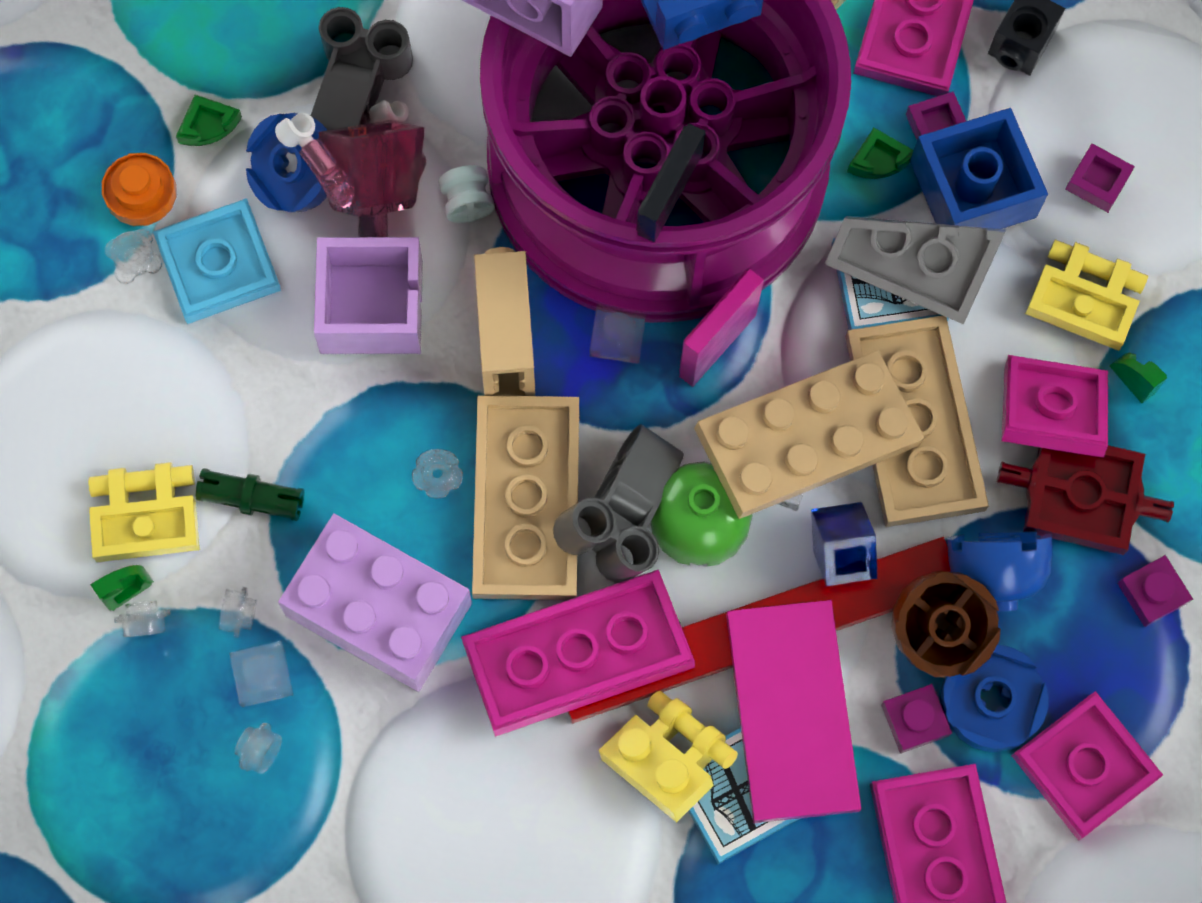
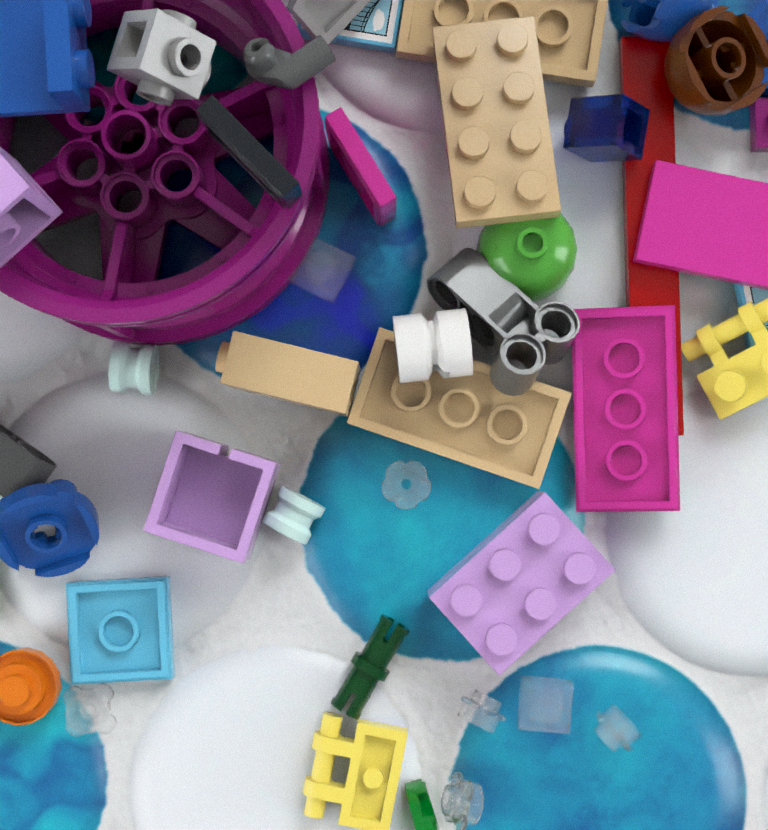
camera: 65 degrees left, 15 degrees up
clear pink torso [275,100,427,238] -> none
none -> light grey brick [106,8,217,106]
none -> dark grey arm [243,35,336,89]
none -> light aqua wheel [262,485,326,545]
none -> white wheel [392,308,473,383]

